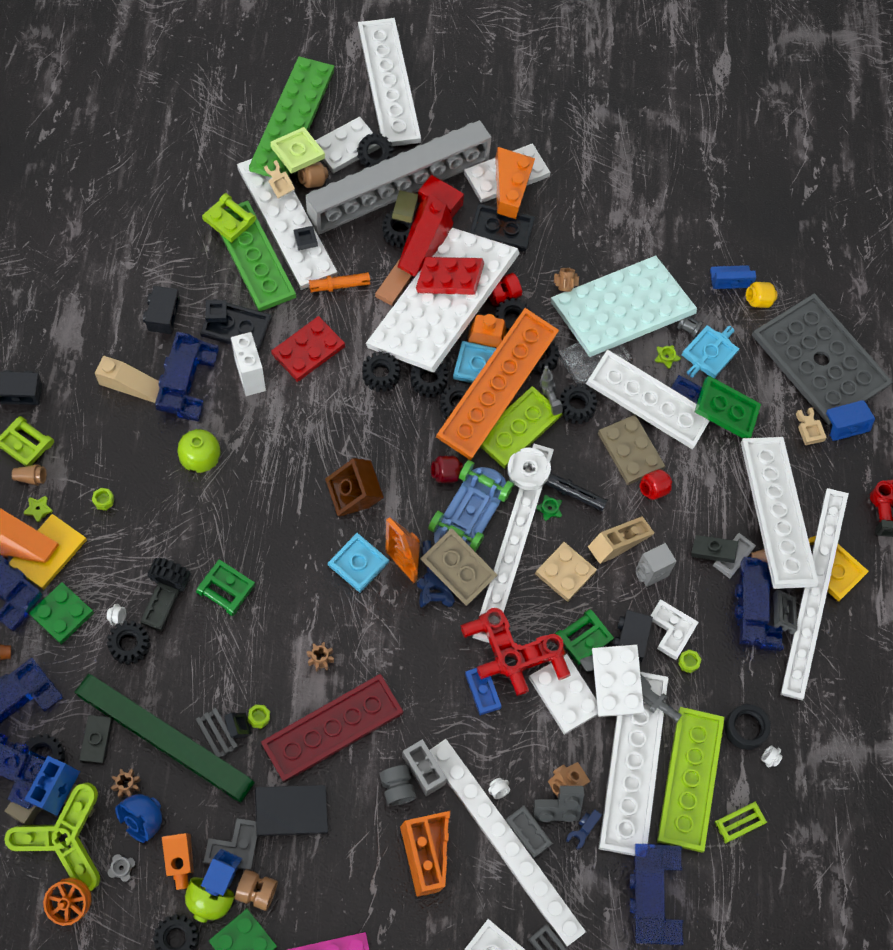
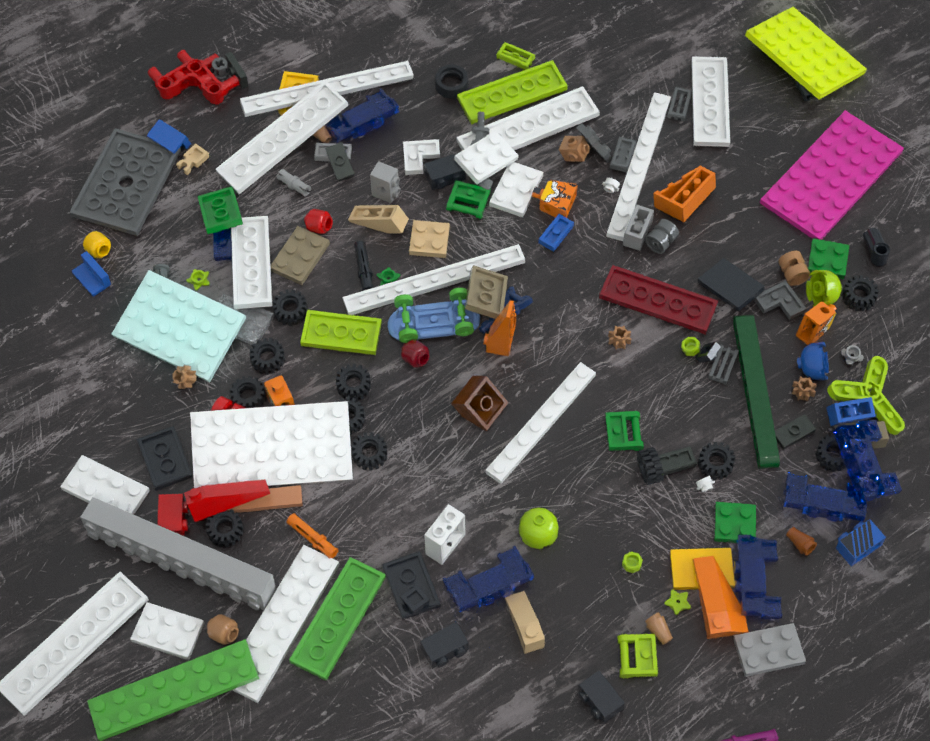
camera: 120 degrees left, 5 degrees down
orange wheel [43,877,92,926] -> none
blue brick [201,849,242,896] -> none
lime plate [202,193,256,243] -> none
tan plate [264,160,295,199] -> none
yellowish green plate [271,127,325,174] -> none
red plate [271,316,345,382] -> none
black plate [293,226,318,251] -> none
medium azure plate [328,533,389,593] -> none
black tyre [357,133,393,168] -> none
olive tile [392,190,418,223] -> none
red plate [416,257,484,295] -> none
orange plate [436,308,559,460] -> none
medium azure plate [453,341,497,383] -> none
red pin [460,608,571,696] -> none
orange wedge [495,147,535,219] -> none
white plate [507,448,551,490] -> none
flat silver piece [540,366,563,416] -> none
dark blue plate [566,809,602,850] -> none
clear blue bracket [629,844,683,945] -> none
lime tile [678,650,701,673] -> none
medium azure plate [682,325,739,379] -> none
white plate [761,745,782,767] -> none
dark grey tile [773,589,797,634] -> none
none -> light grey pin [277,169,311,196]
none -> white plate [486,362,596,484]
none -> orange torso [532,180,578,218]

